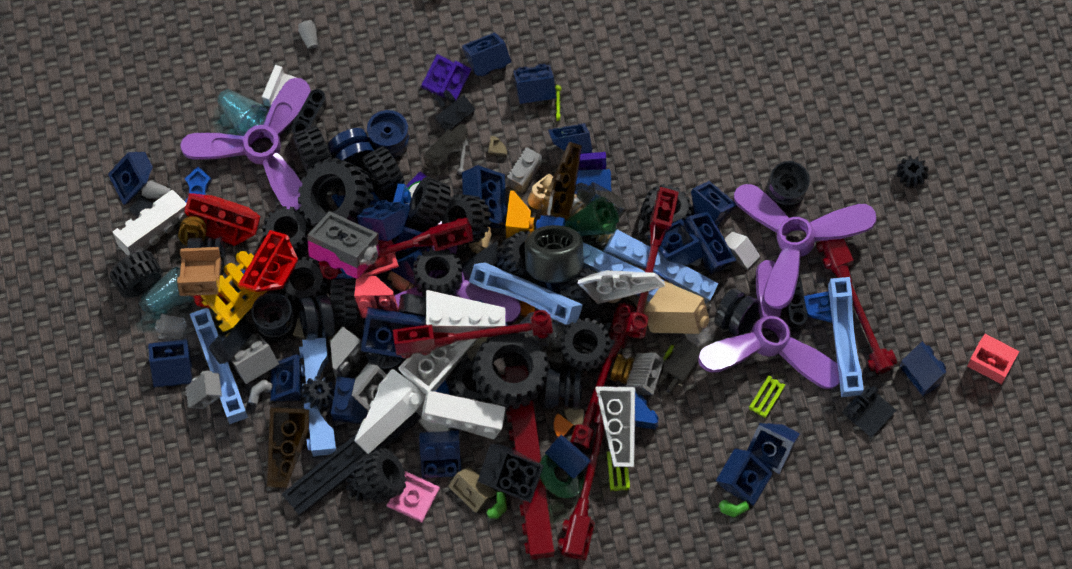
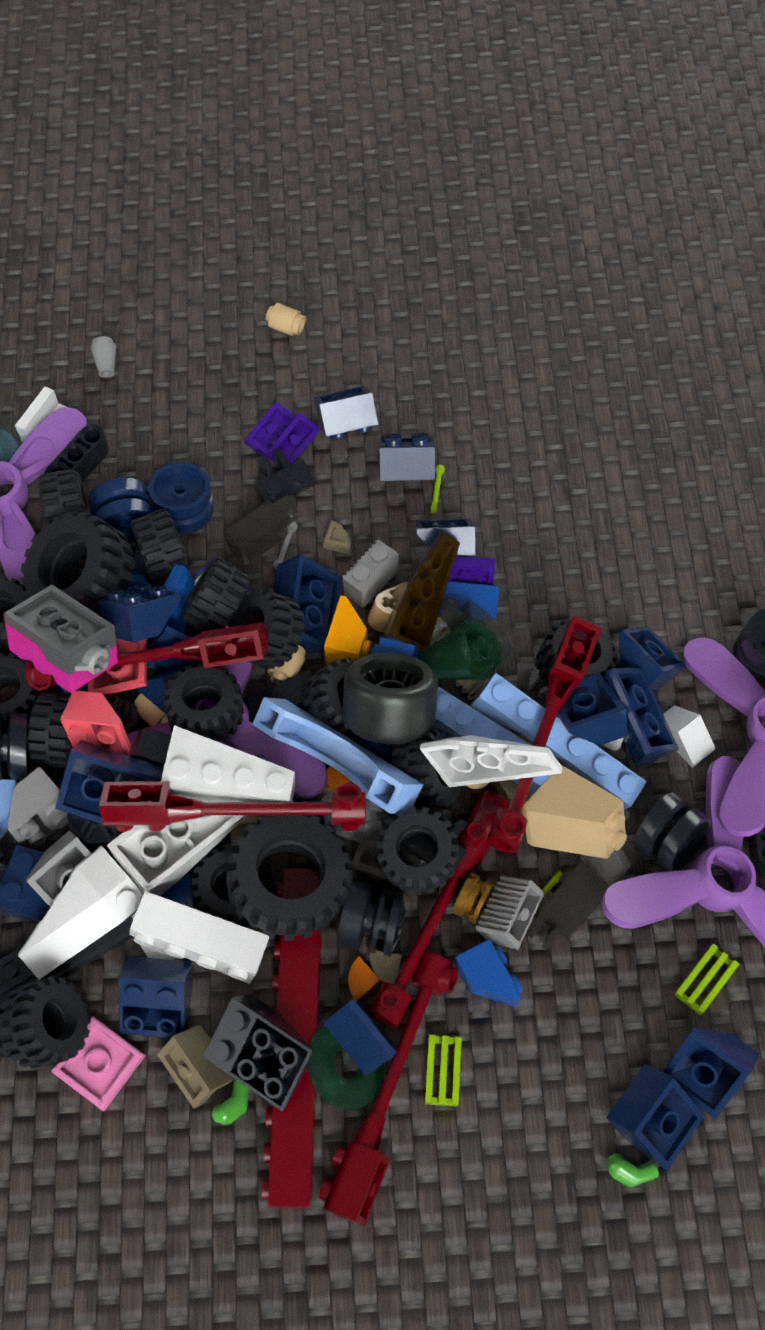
camera: 10 degrees right, 5 degrees down
white wedge [596,387,635,467] -> none

